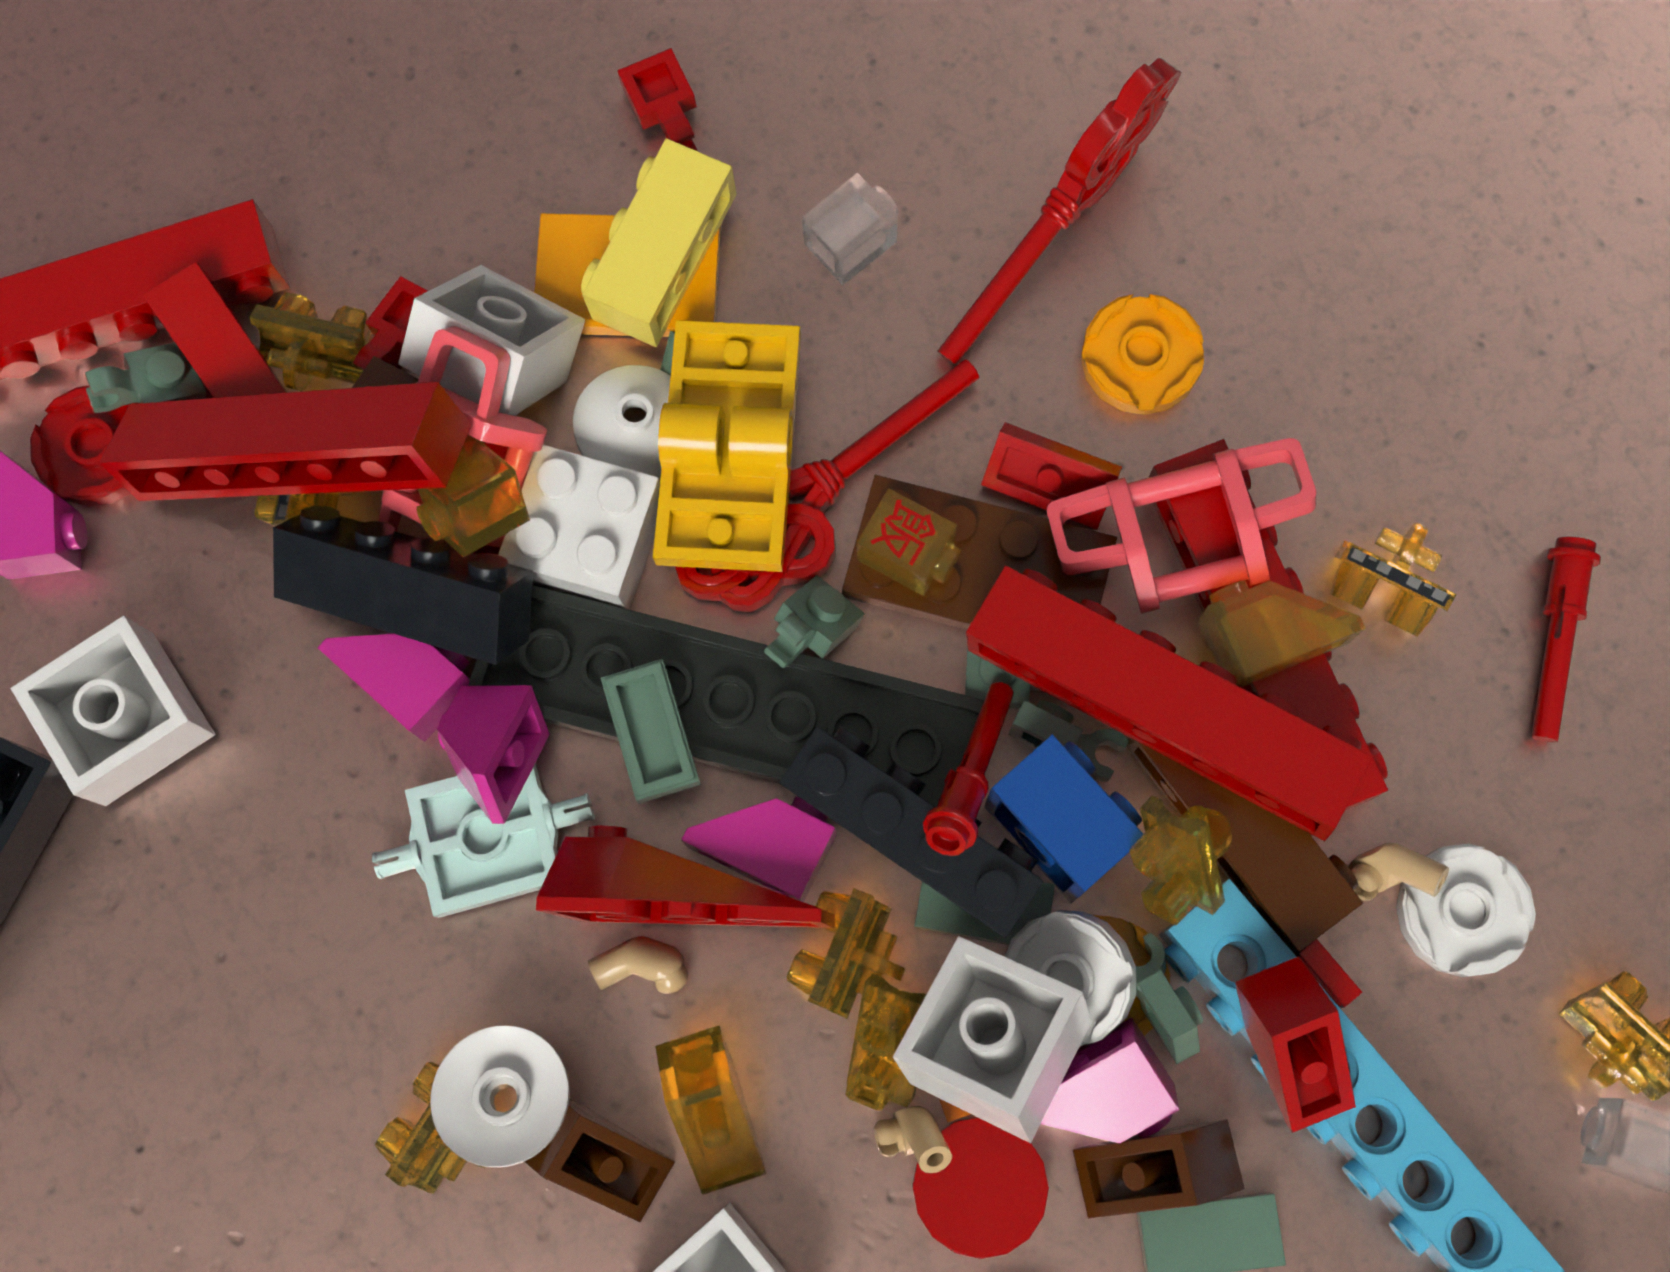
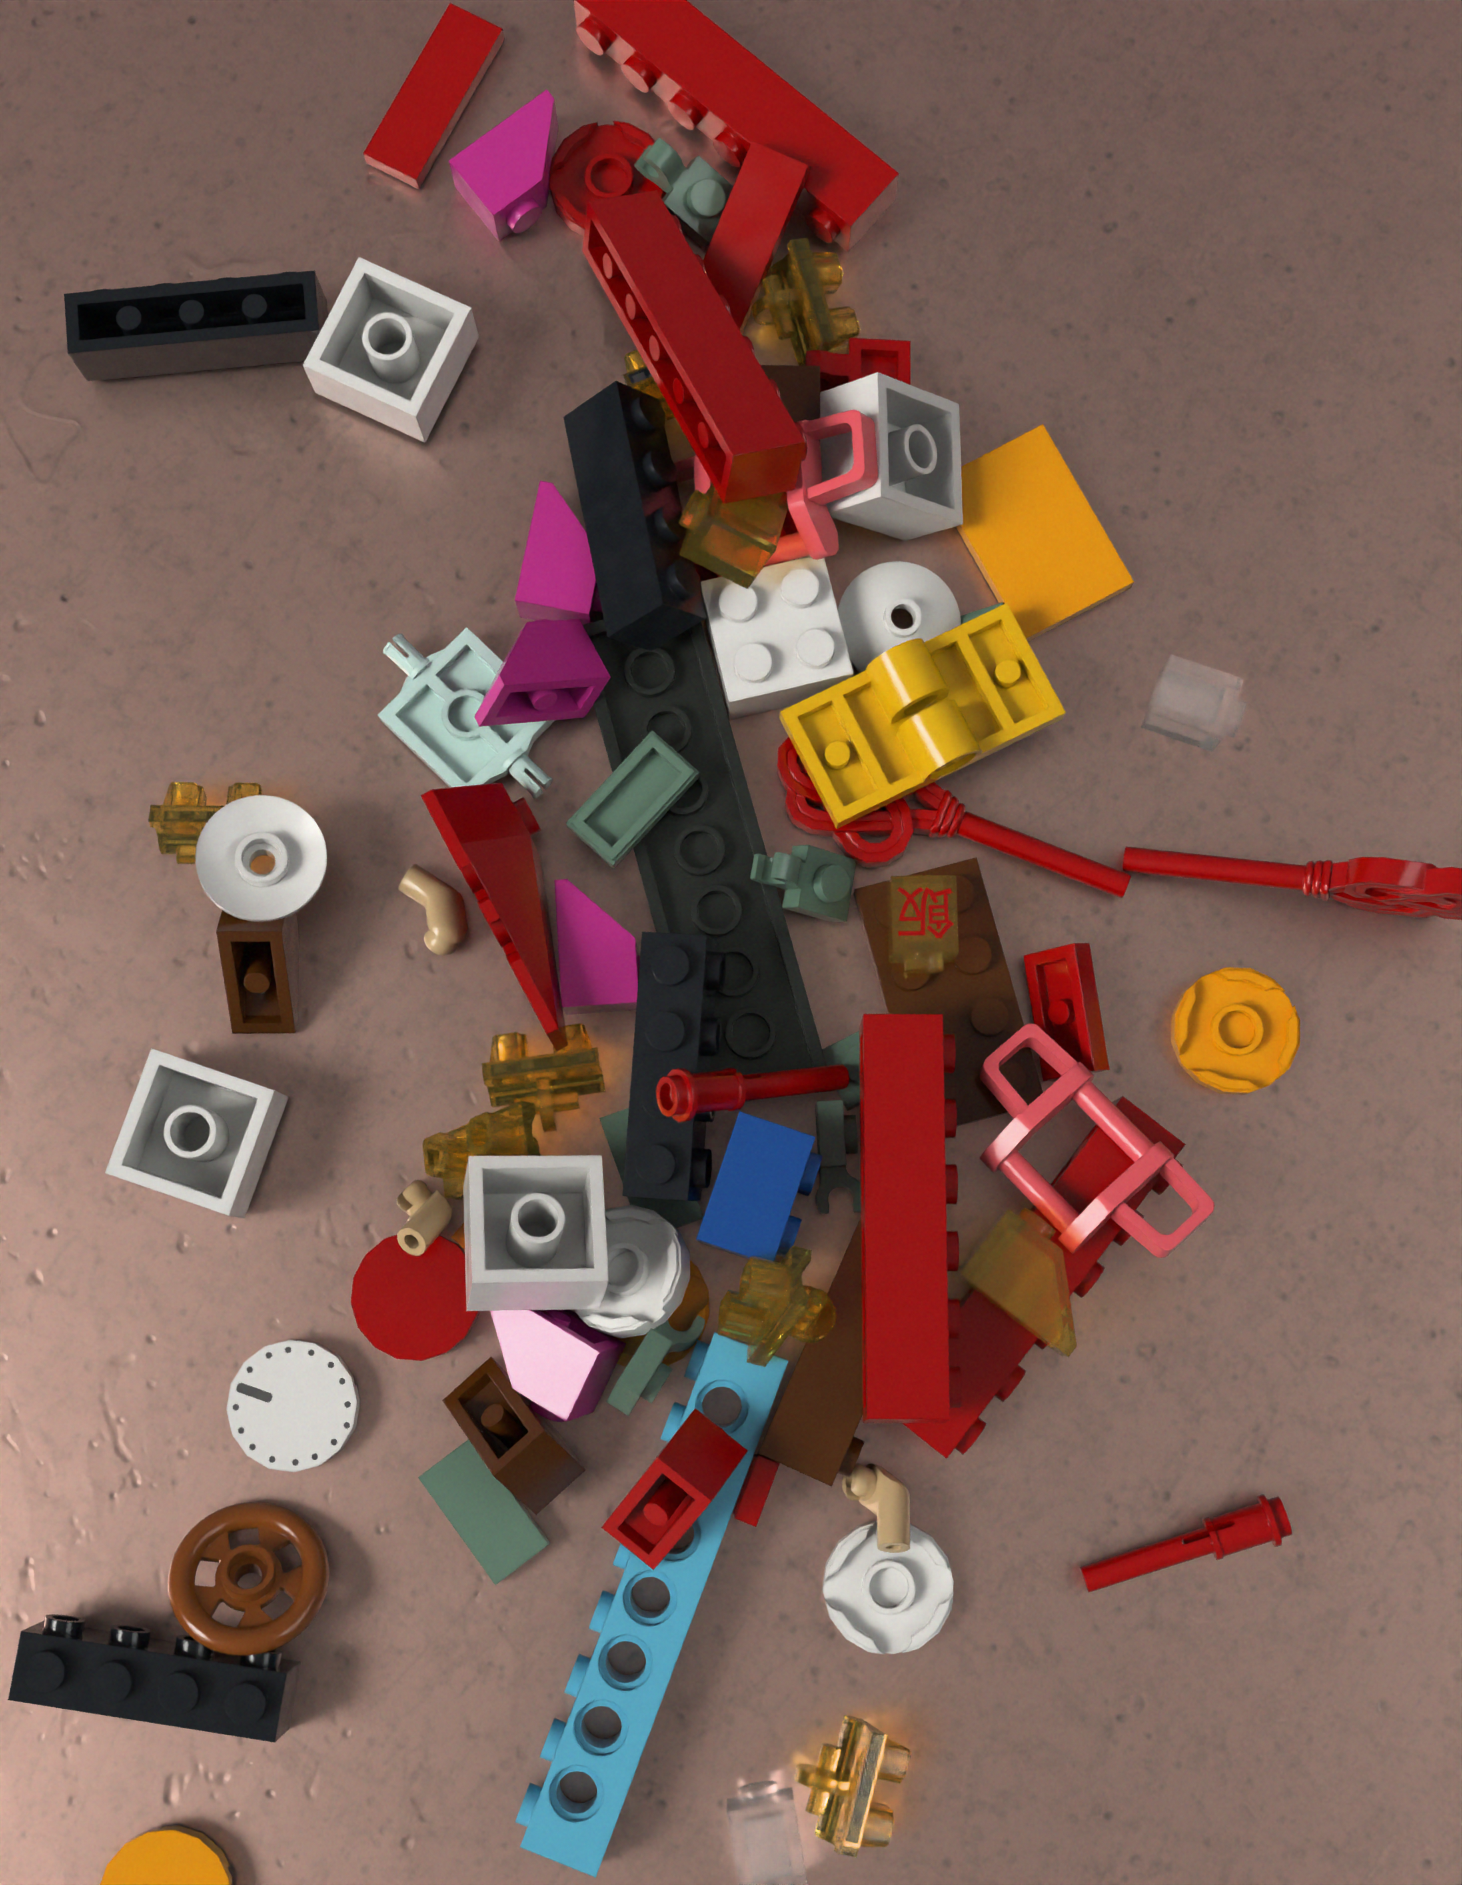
camera: 55 degrees right, 5 degrees up
light yellow brick [581,138,737,348] -> none
red plate [617,48,698,151] -> none
clear yellow slope [655,1025,766,1195] -> none
clear yellow hips [1330,522,1457,637] -> none

